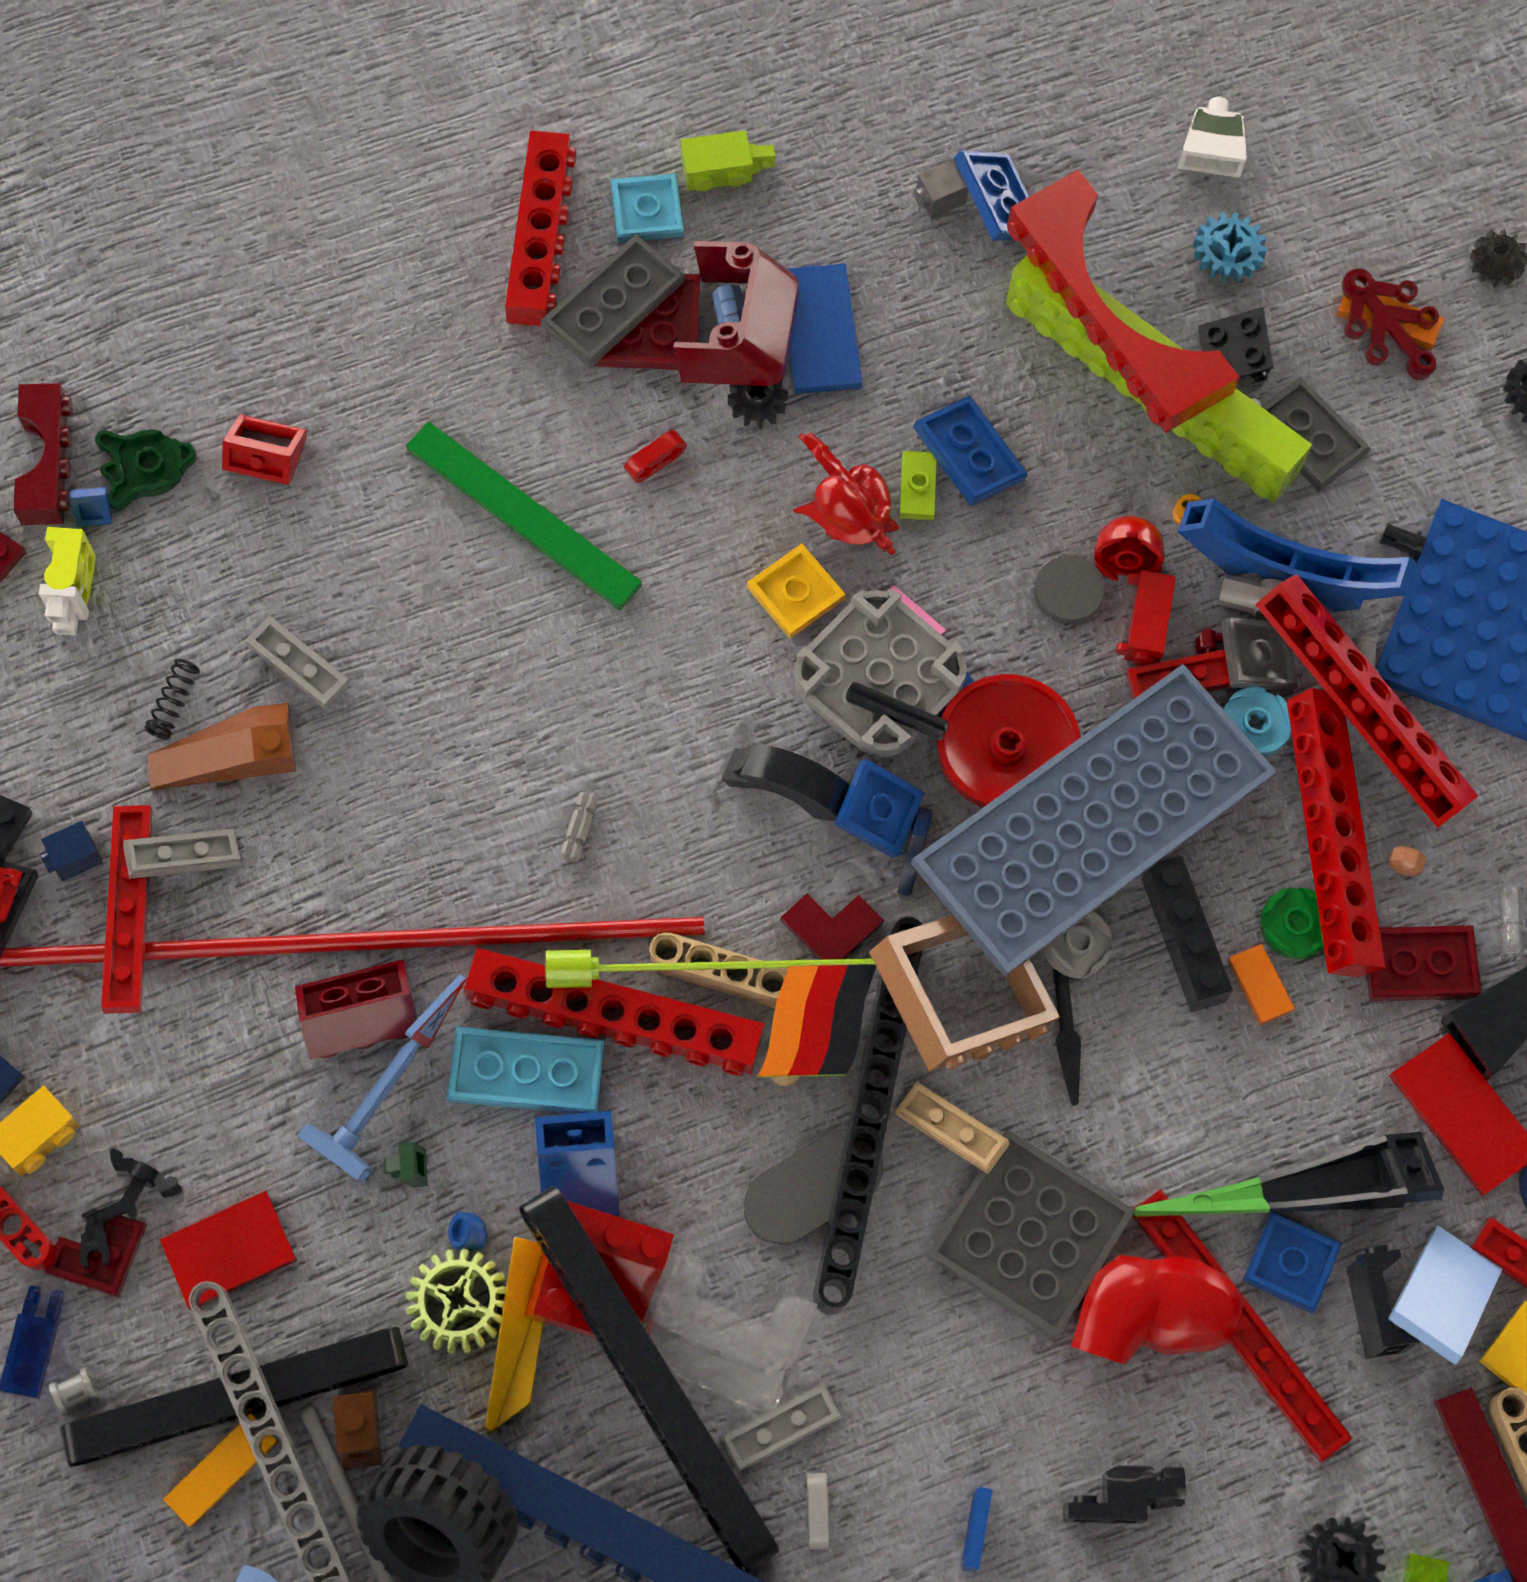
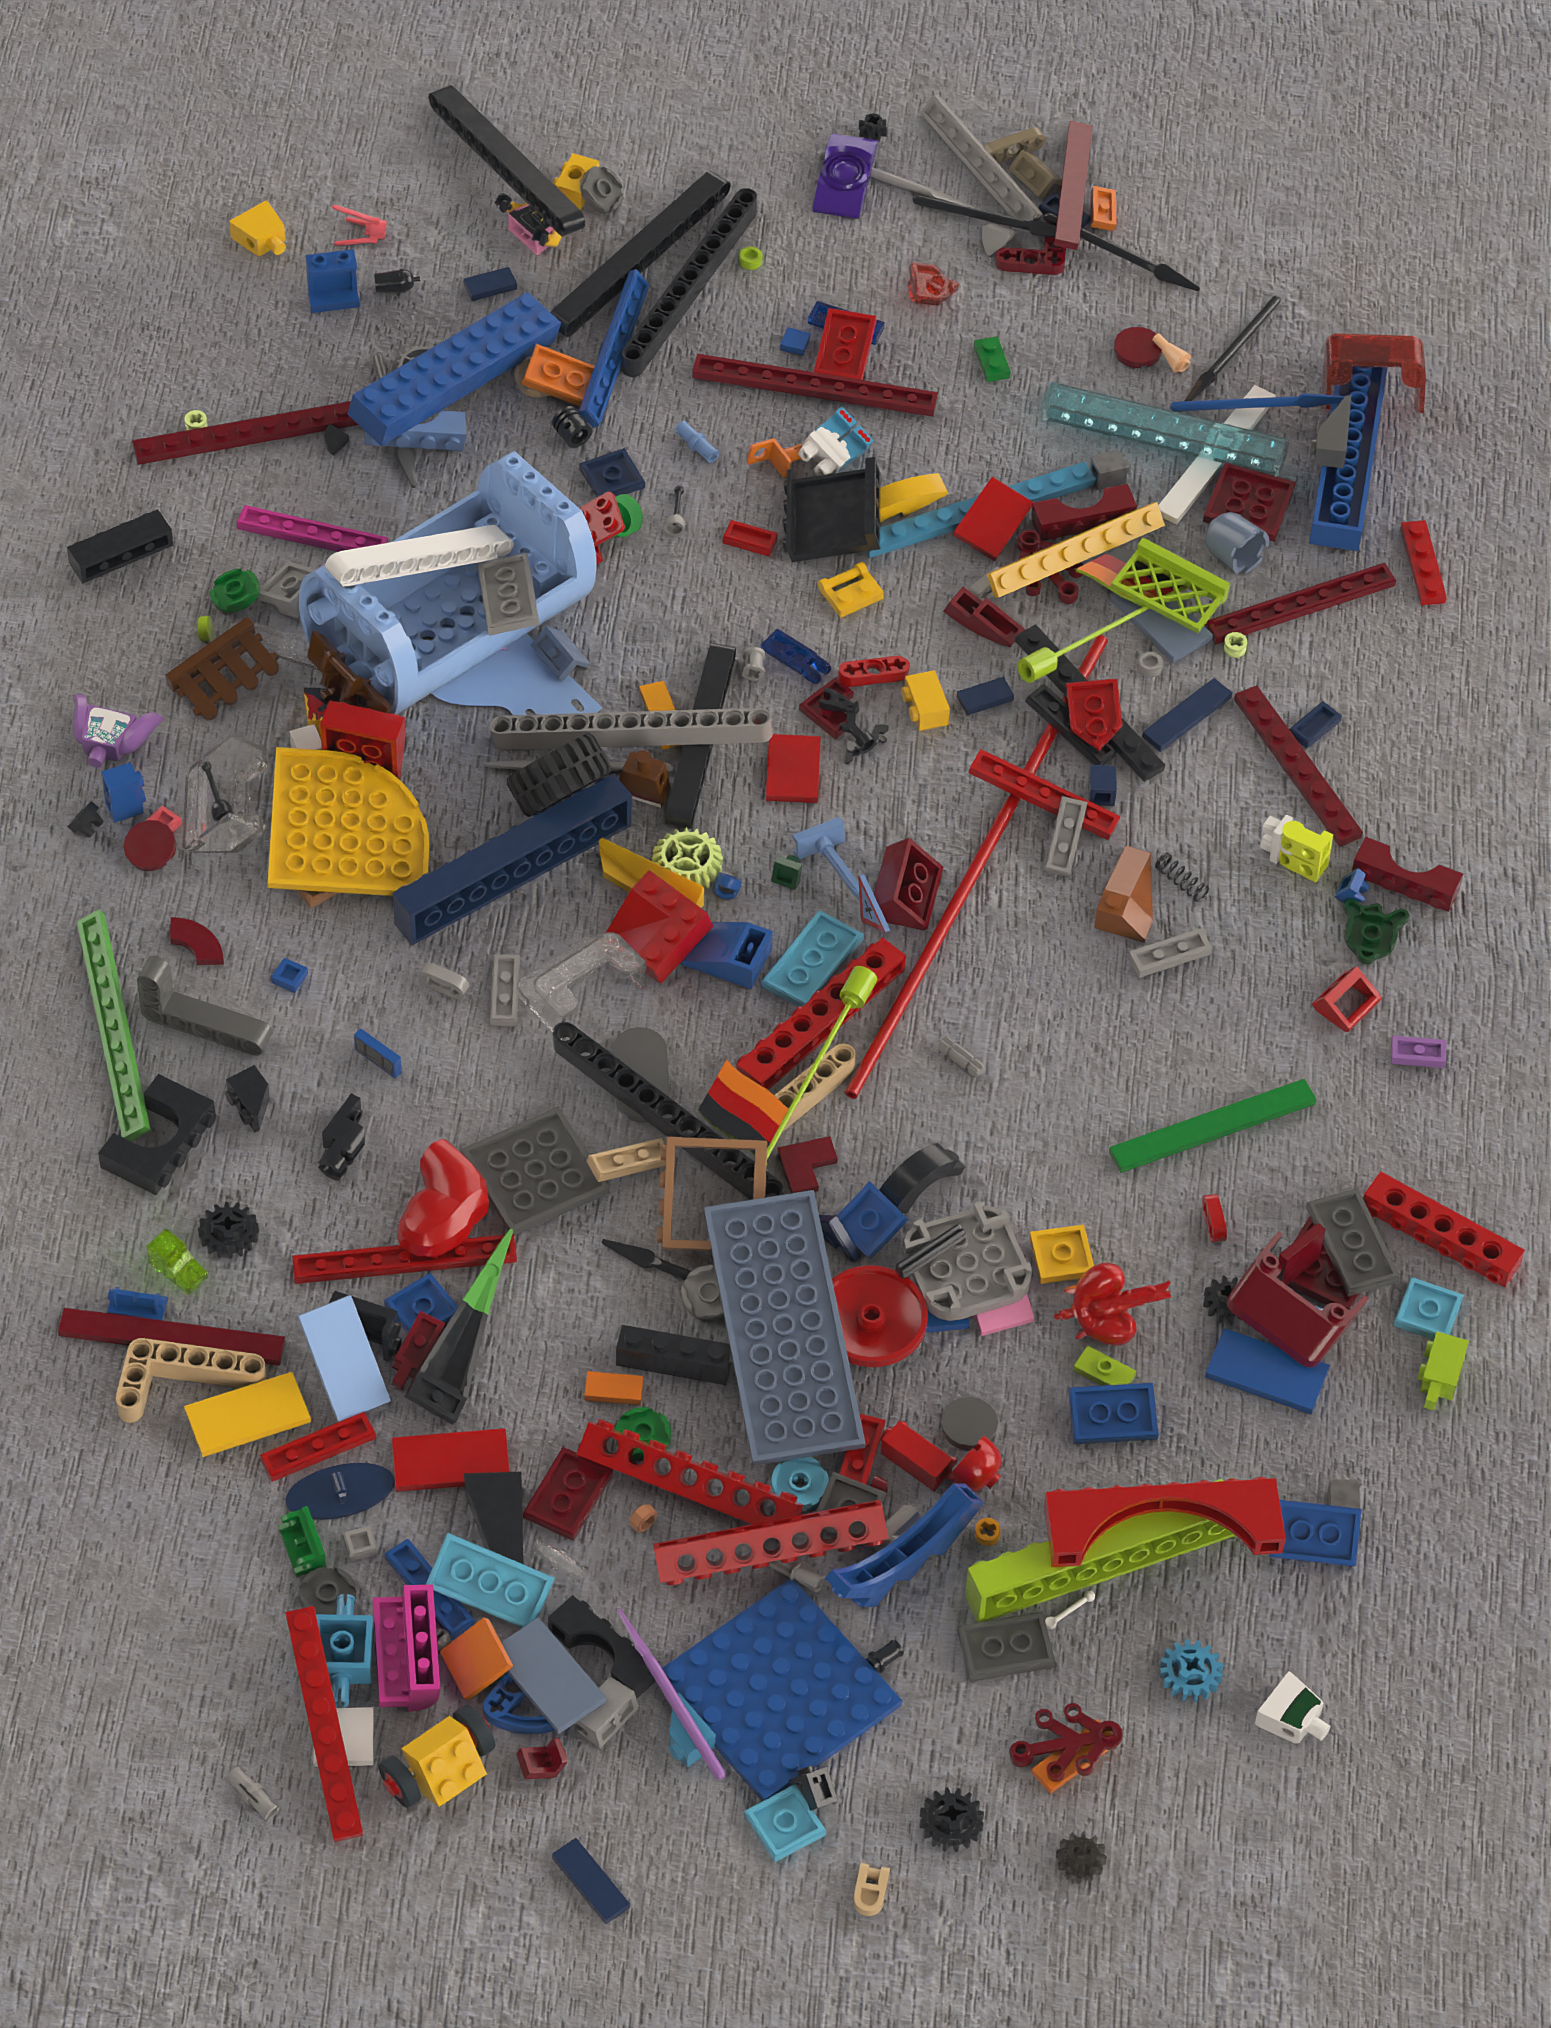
camera: 120 degrees right, 15 degrees down
black beam [519,1186,779,1574] -> none
black hinge [1198,307,1274,382] -> none
none -> dark red hinge [392,1311,445,1390]
none -> dark red tile [1277,1223,1326,1285]
none -> medium lavender plate [1391,1036,1446,1068]

